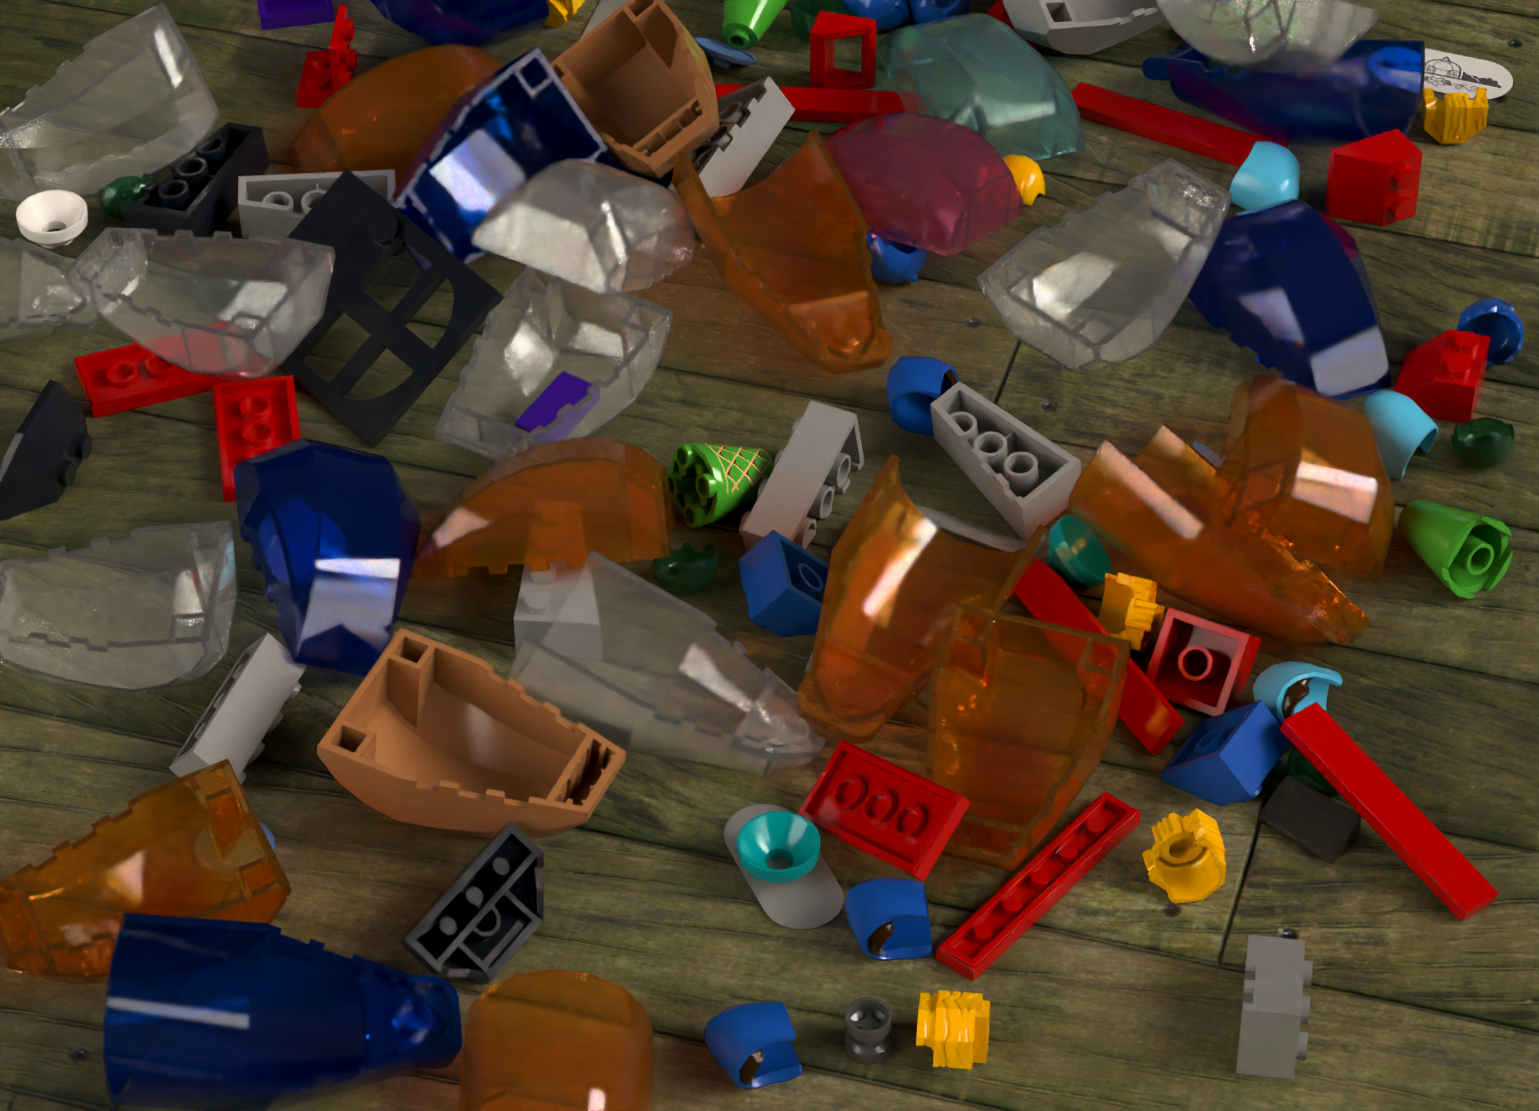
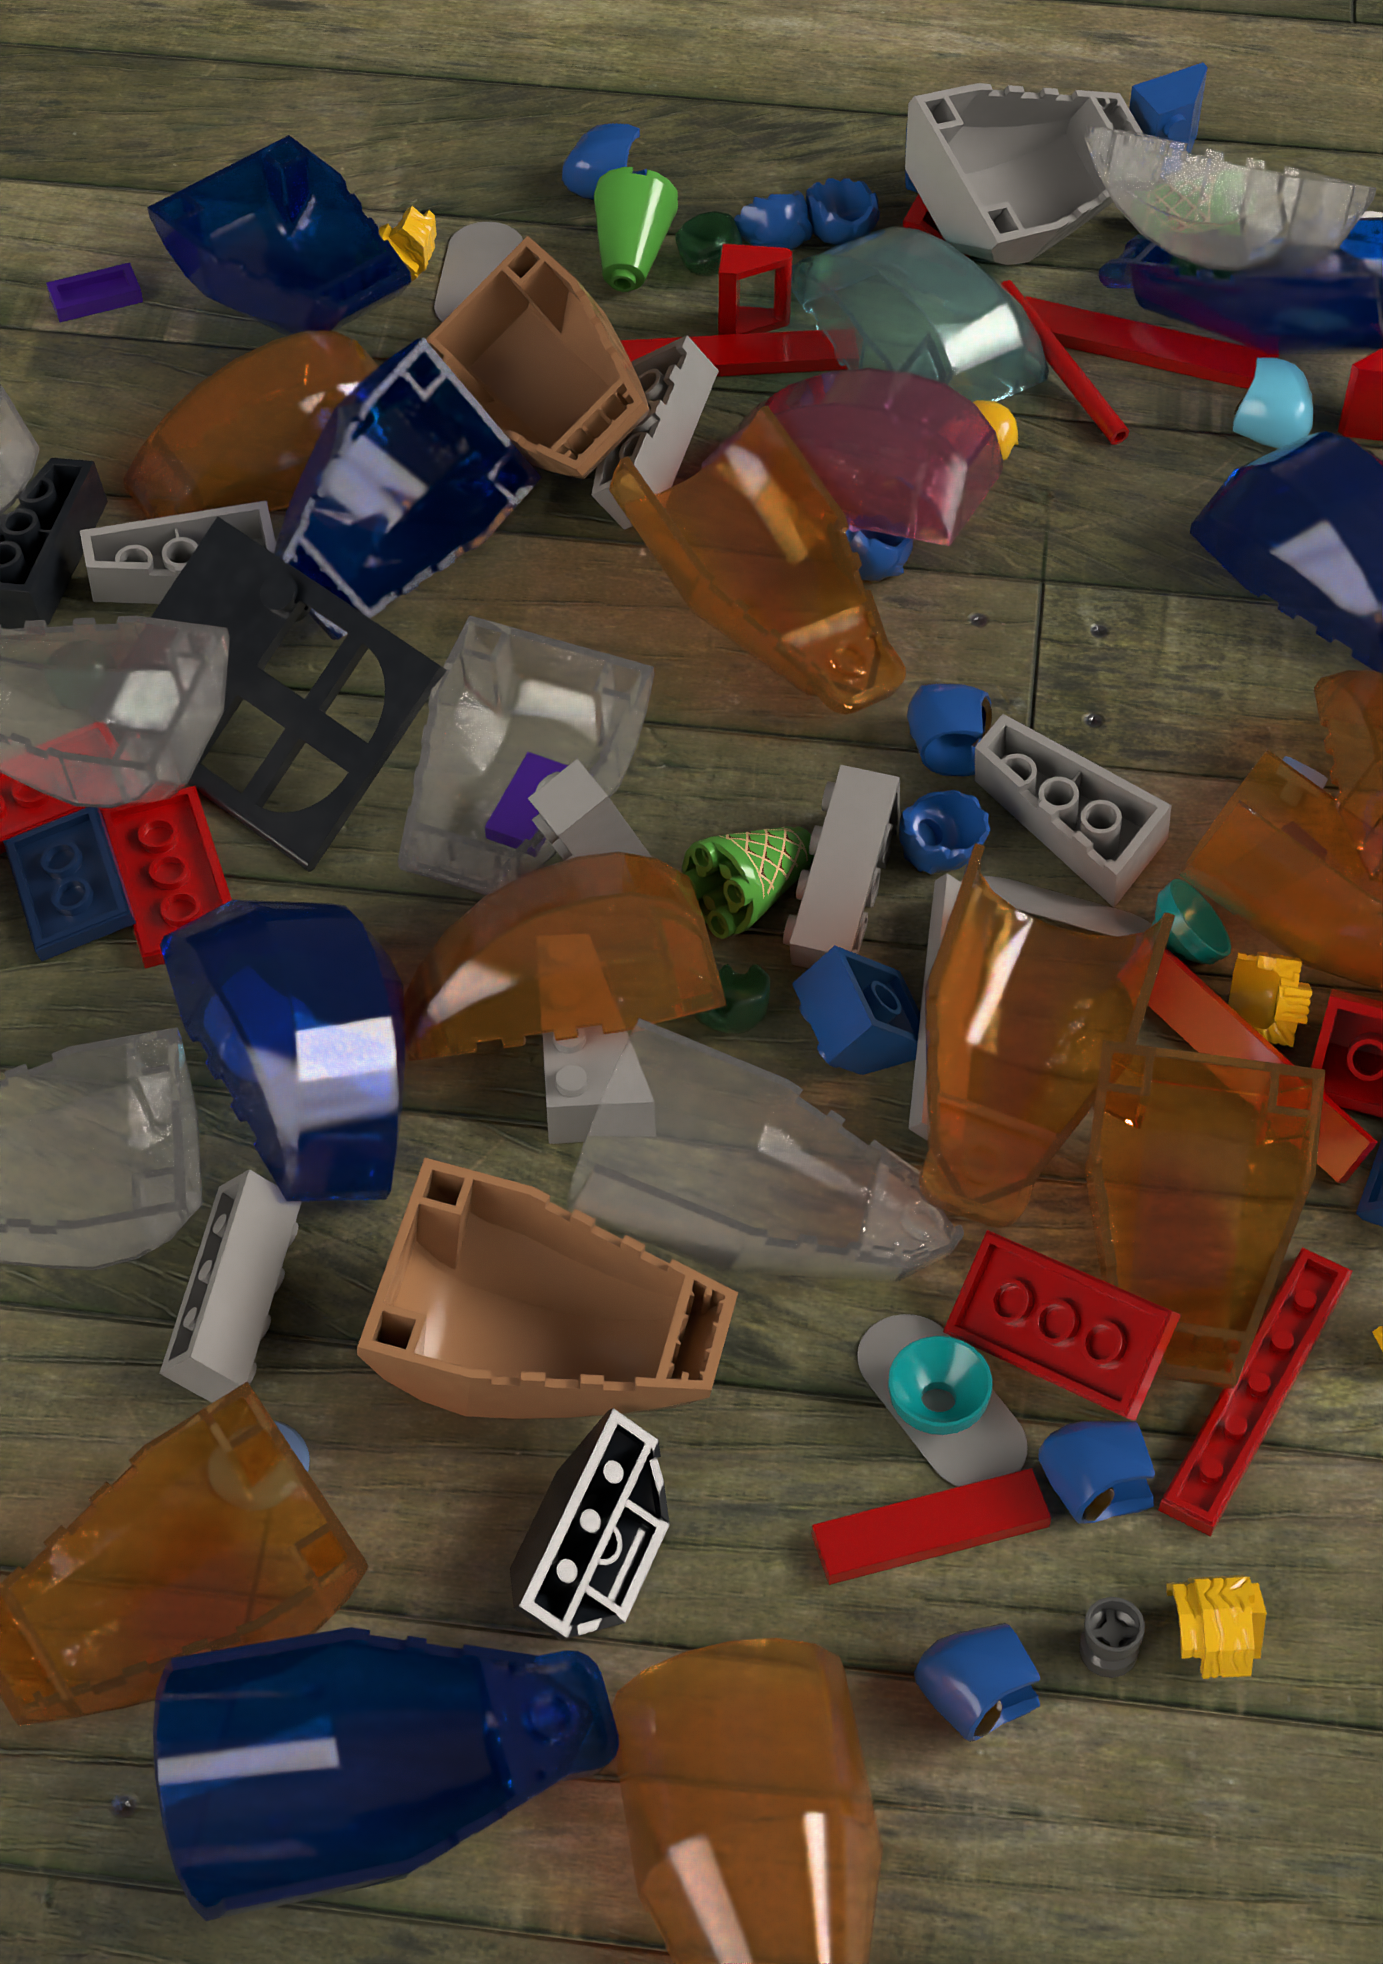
camera: 10 degrees left, 10 degrees up
red bracket [296,5,358,109] -> none
clear windscreen [471,158,697,295] -> none
medium blue piece [695,37,758,68] -> none
clear windscreen [977,158,1232,374] -> none
none -> dark blue tile [3,804,136,962]
none -> light grey brick [528,758,655,900]
none -> red tile [811,1468,1052,1585]
none -> blue hair [899,790,990,874]
none -> red piece [994,280,1130,445]

